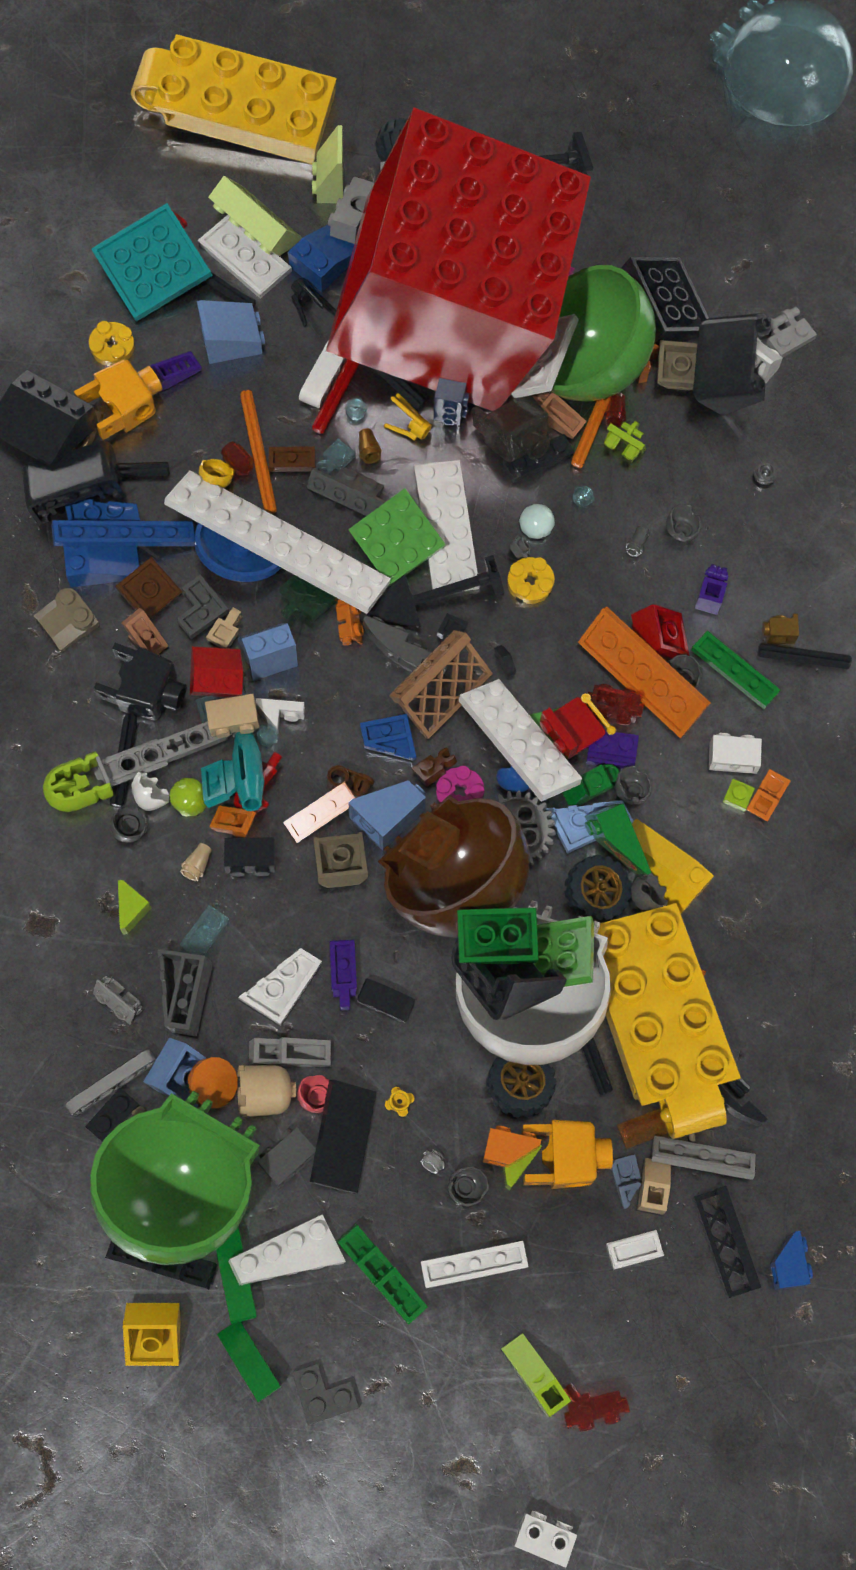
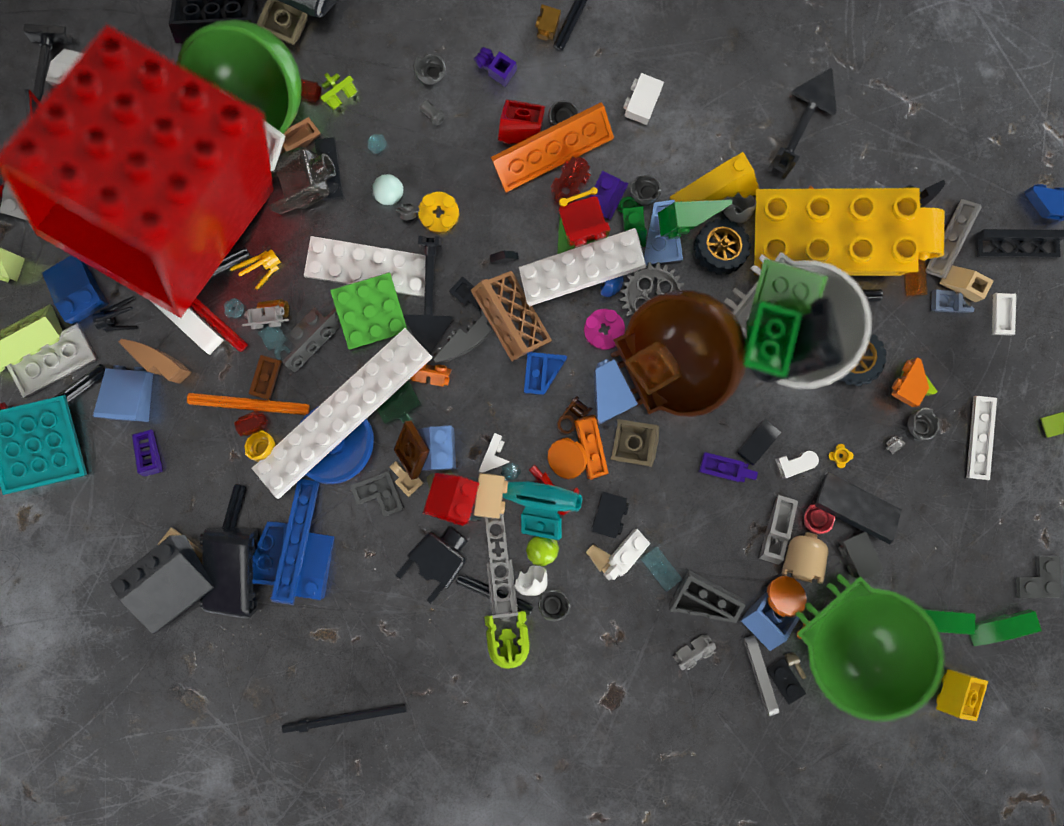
camera: 70 degrees left, 15 degrees up
dark tan slope [33,588,100,652] -> none
light orange piece [74,359,163,440] -> none
yellow plate [89,321,135,366] -> none
reddish brown tile [115,557,182,620] -> none
lime slope [118,880,151,935] -> none
nougat slope [122,608,169,654] -> none
orange slope [209,805,256,838] -> none
white wing [228,1214,346,1285] -> none
white wing [238,948,322,1026] -> none
light grey arch [328,176,374,244] -> none
green slope [336,1223,428,1325] -> none
reddish brown plate [411,748,457,787] -> none
dark blue brick [433,378,470,426] -> none
light orange piece [521,1120,613,1189] -> none
orange axle [571,396,612,468] -> none
green plate [691,631,781,709] -> none
lime plate [723,779,755,812] -> none
orange slope [746,769,791,822] -> none
none -> medium nougat slope [119,339,192,384]
none -> light grey hinge [242,305,289,329]
none -> reddish brown plate [394,420,430,480]
none -> orange tile [548,438,588,479]
none -> white hinge [603,529,651,580]
none -> black piece [767,68,837,179]
none -> white leg [775,451,819,478]

